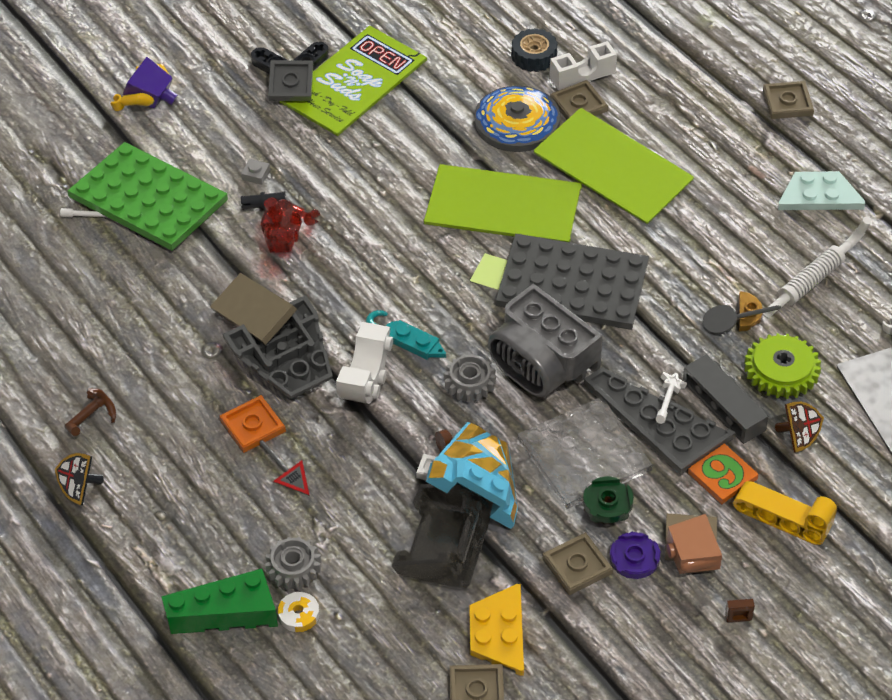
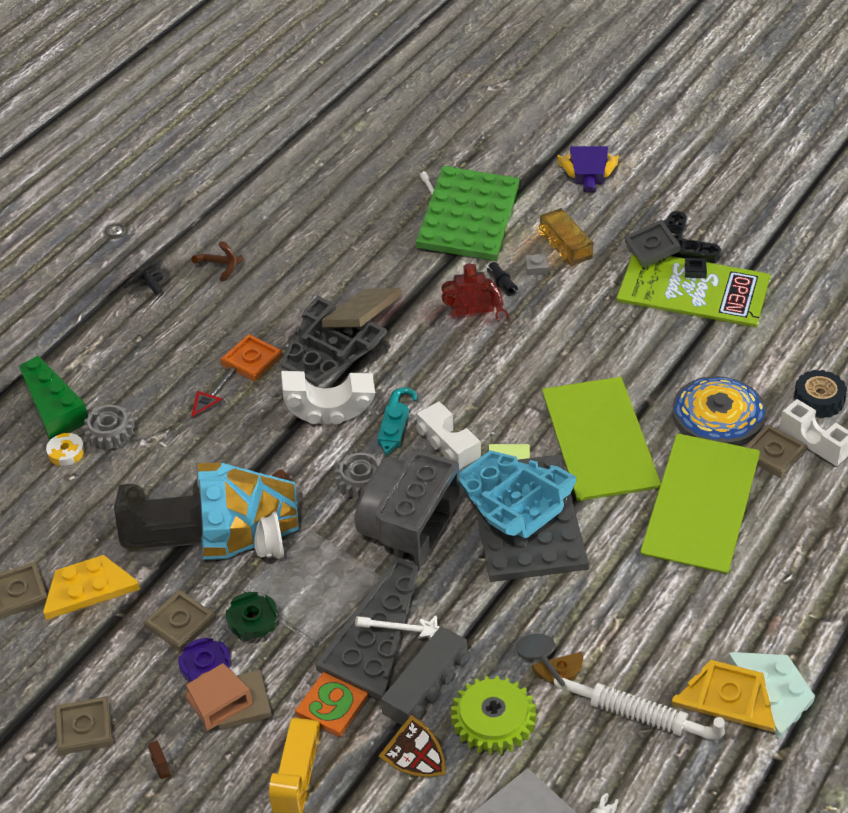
camera: 70 degrees right, 5 degrees down
none -> dark tan tile [55,696,113,756]
none -> white hat [254,512,284,559]
none -> white arch [416,402,481,469]
none -> medium azure wedge [459,450,576,538]
none -> clear yellow brick [538,208,593,266]
none -> yellow wing [672,660,775,732]
none -> black tile [684,258,707,278]

